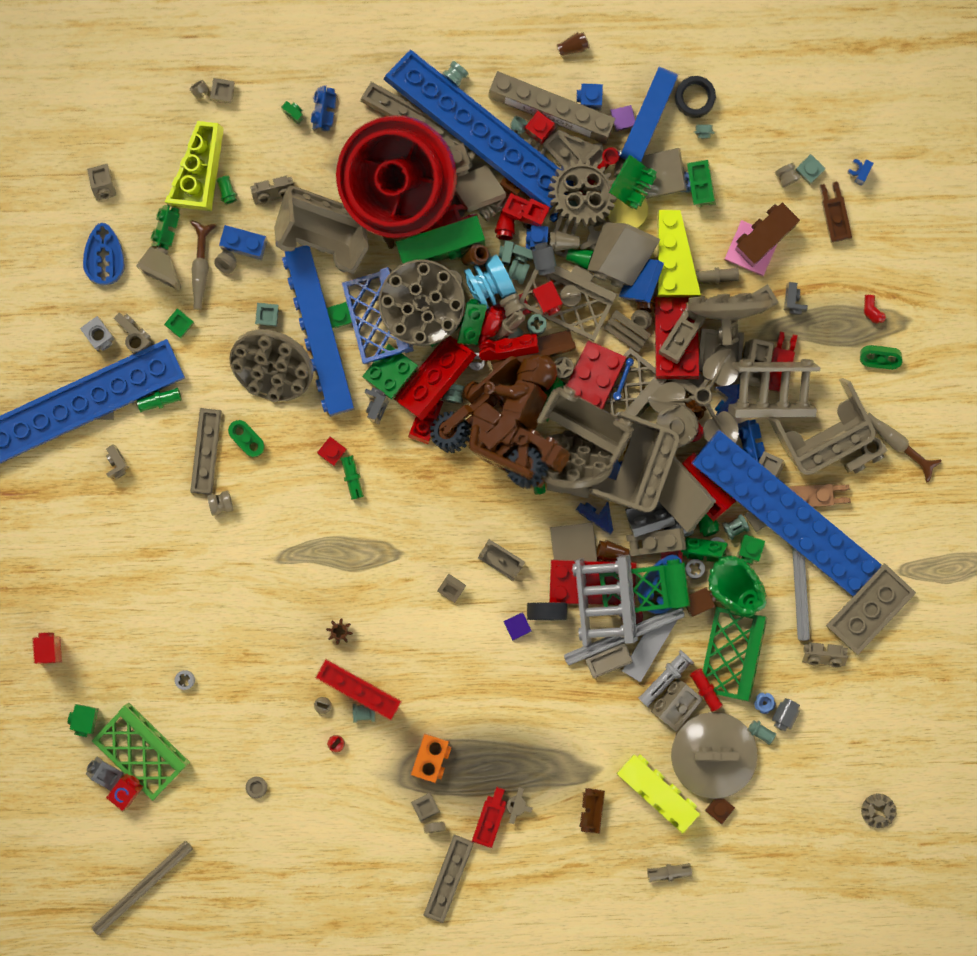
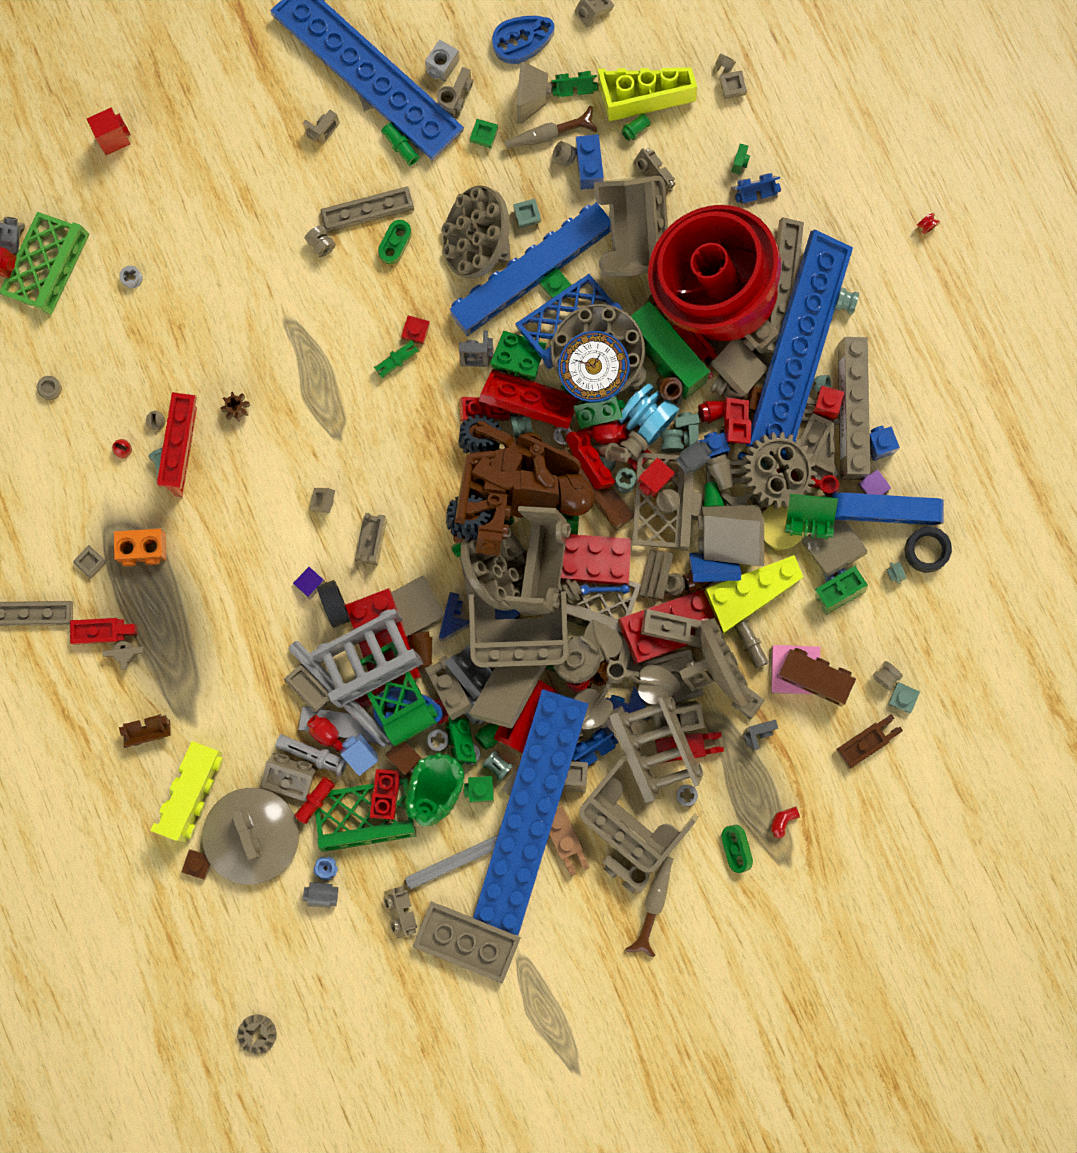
camera: 70 degrees right, 5 degrees down
green brick [67,704,99,737] -> none
dark tan tile [424,822,446,834] -> none
dark tan wheel [554,357,574,379] -> none
reddish brown cone [557,32,590,56] -> none
dark tan pin [647,863,692,883] -> none
sand green pin [748,720,776,745] -> none
blue tile [847,159,874,185] -> none
none -> red plant [307,715,343,752]
none -> medium blue brick [341,734,378,776]
none -> red slope [370,769,401,820]
none -> tile [558,331,630,403]
none -> dark tan plate [562,579,582,602]
none -> light grey bush [676,785,698,807]

